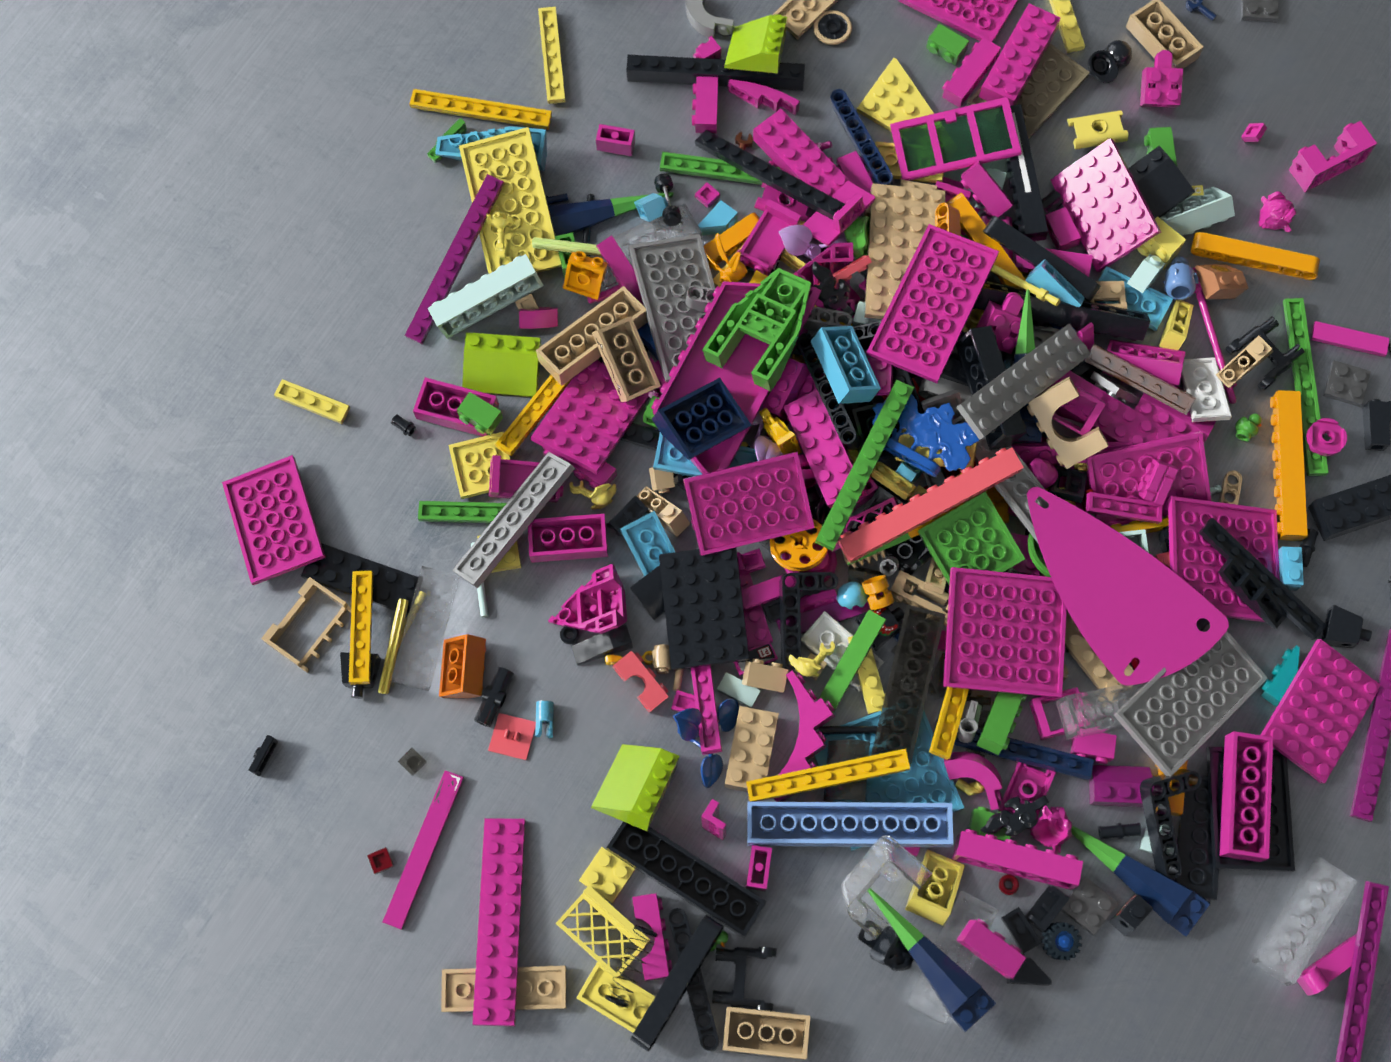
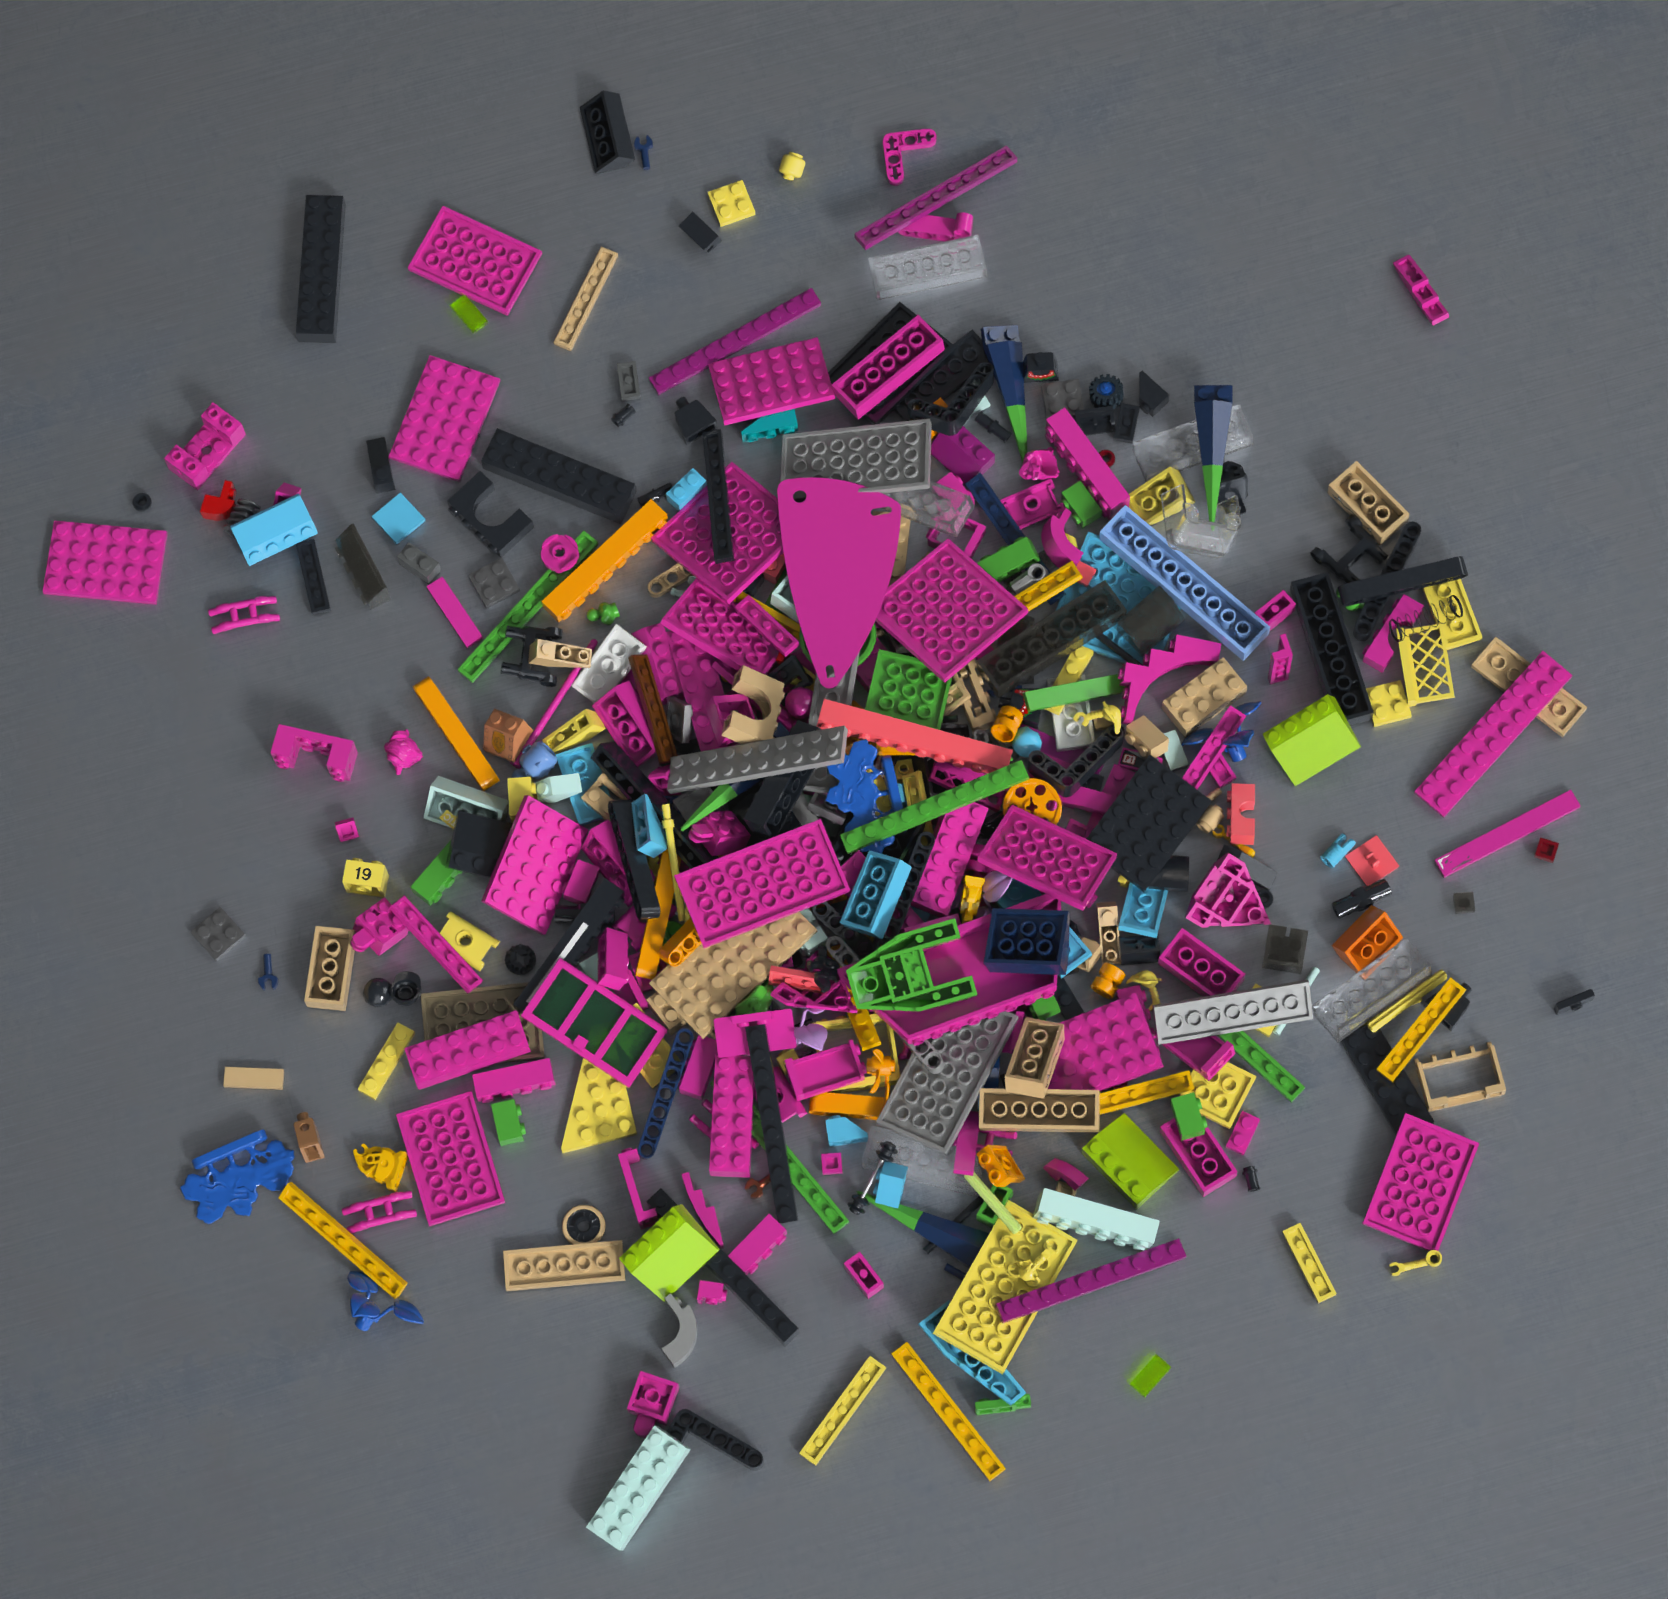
camera: 135 degrees left, 0 degrees up
yellow plate [746,749,910,802] -> none
dark pink brick [956,919,1026,979] -> none
black piece [980,795,1049,836] -> none
dark pink brick [1138,459,1179,505] -> none
black slope [1218,558,1287,629] -> none
none -> light yellow brick [342,858,389,898]
none -> dark pink tile [389,895,483,994]
none -> black gear [505,944,536,975]
none -> dark pink panel [618,1148,658,1230]
none -> coral tile [1076,561,1096,587]
none -> light orange wheel [1090,962,1126,999]
none -> clear neon green tile [1130,1354,1171,1398]
none -> dark pink plate [1226,1111,1260,1156]
none -> clear smoke piece [1262,924,1308,974]
none -> light yellow brick [1389,1250,1442,1276]

